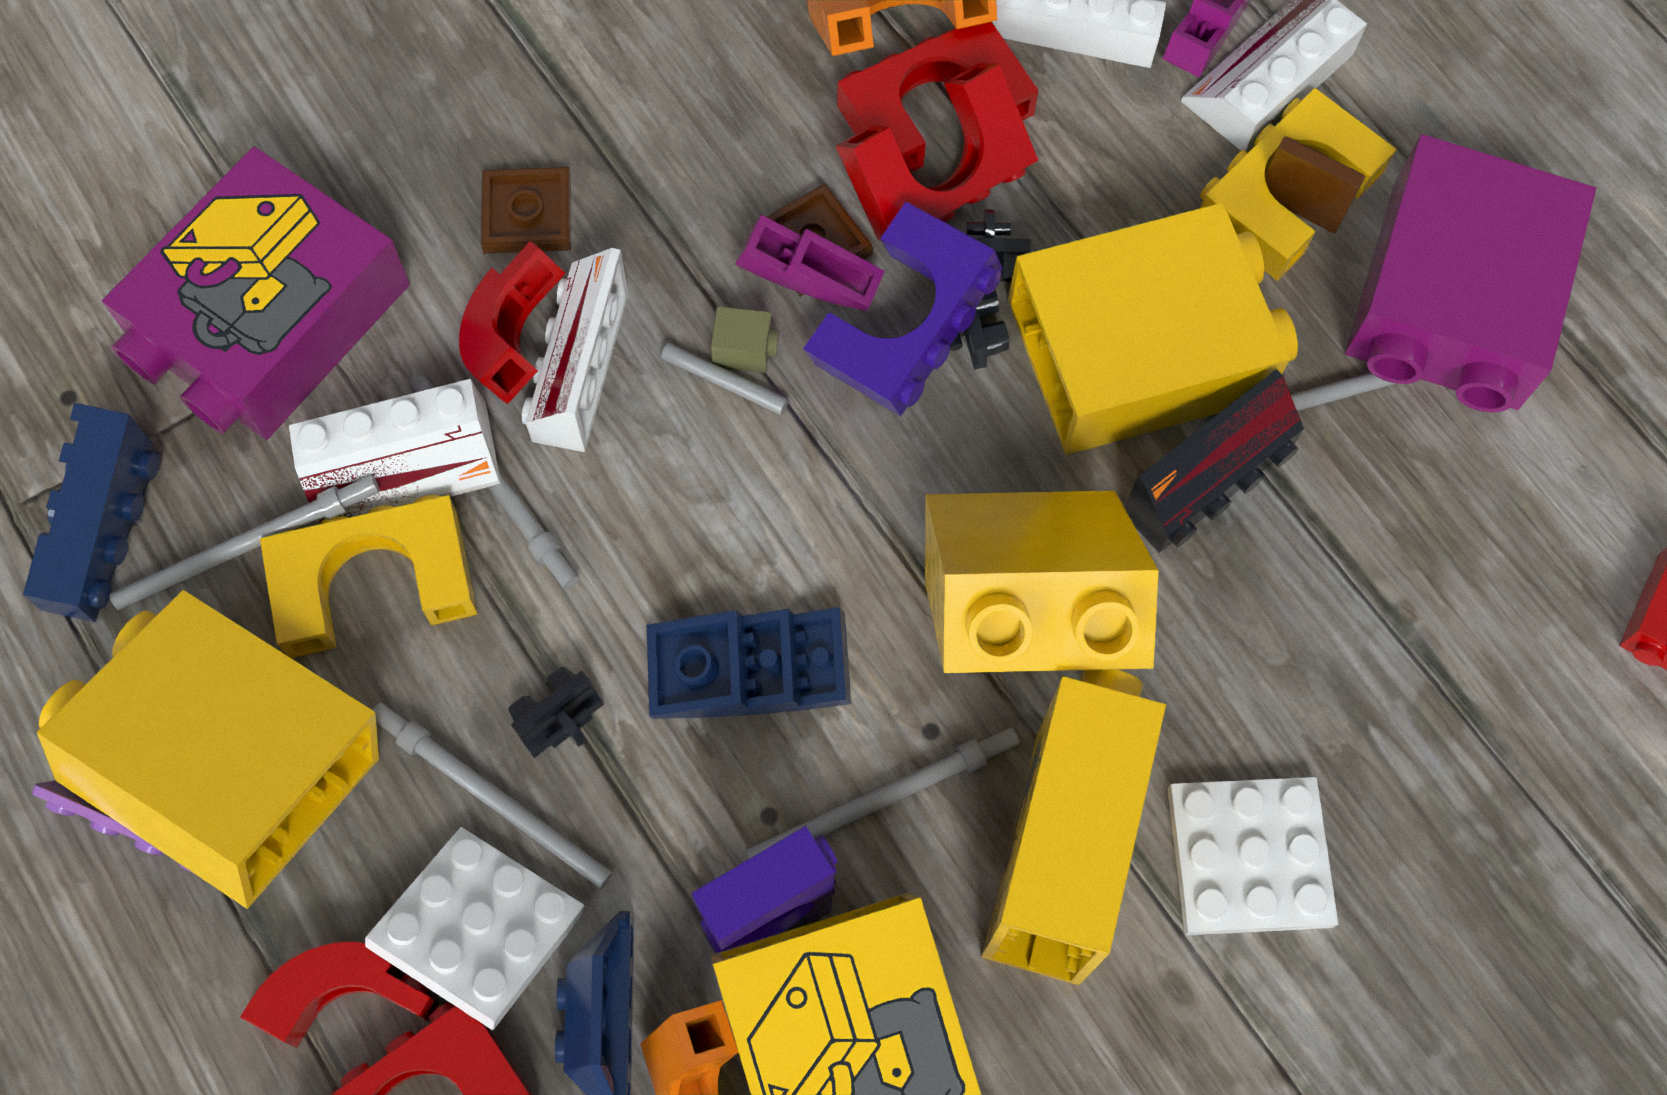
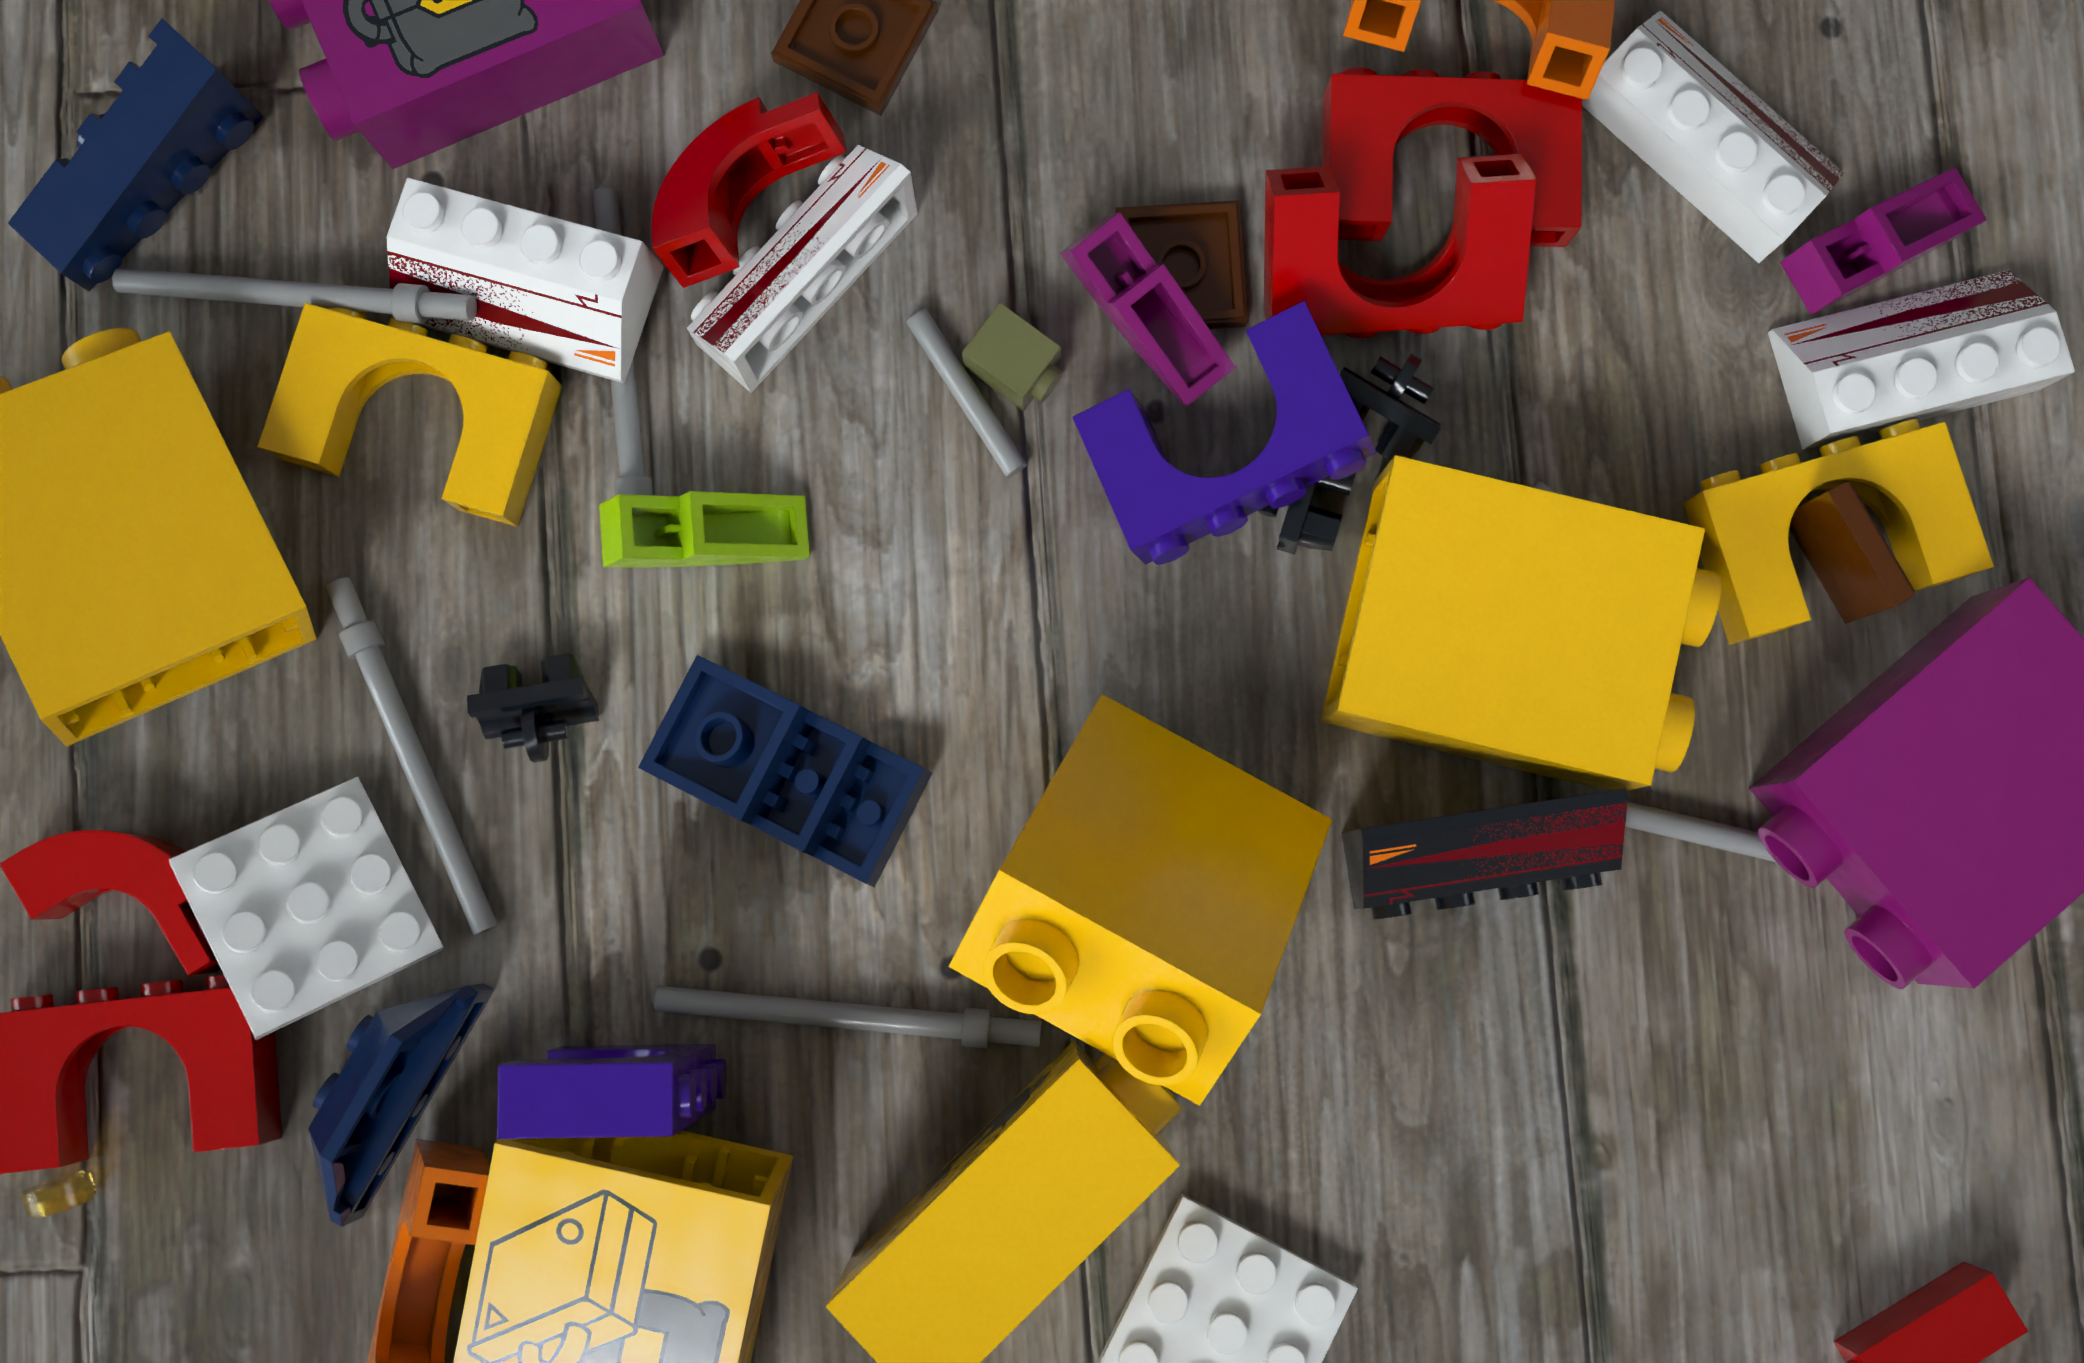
camera: 30 degrees right, 15 degrees up
none -> lime slope [599,491,810,568]

